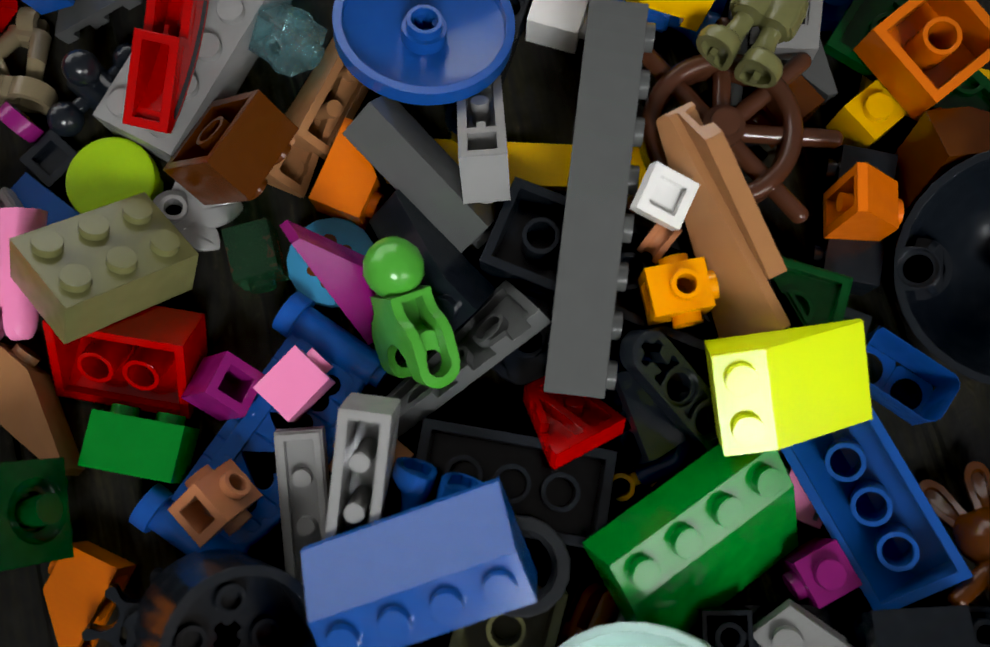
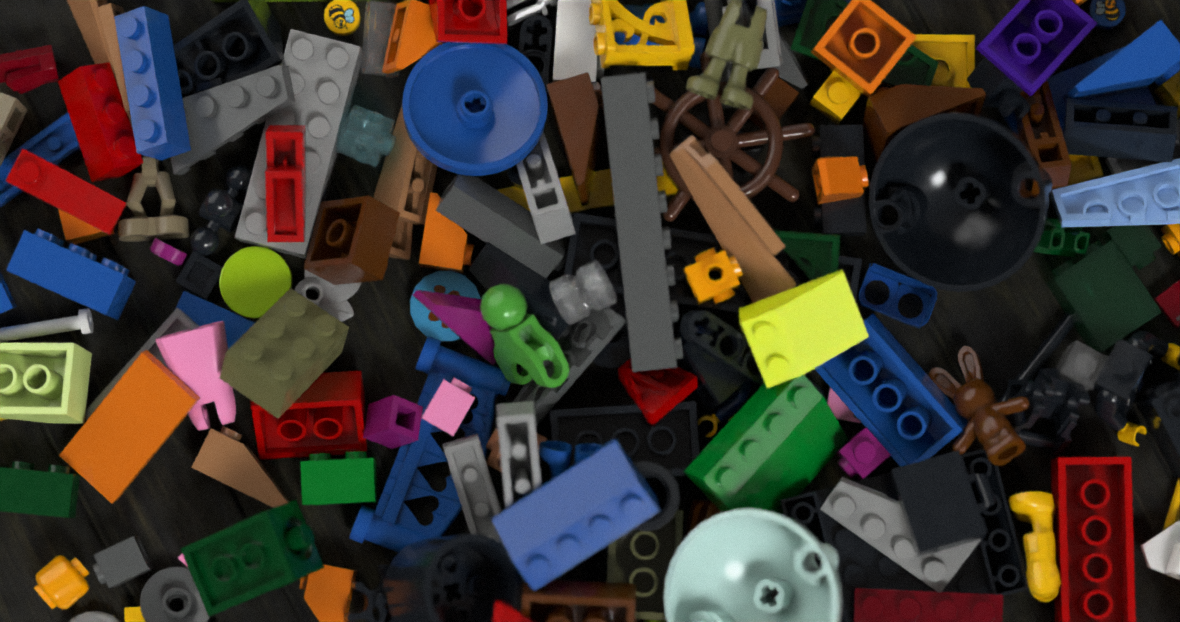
camera: 15 degrees left, 5 degrees up
nougat brick [167,459,262,548] -> none
clear green brick [221,218,289,294] -> none
white tile [629,161,700,231] -> none
nougat bush [637,223,683,265] -> none
none -> reddish brown slope [546,72,605,206]
none -> clear wheel [549,260,617,325]

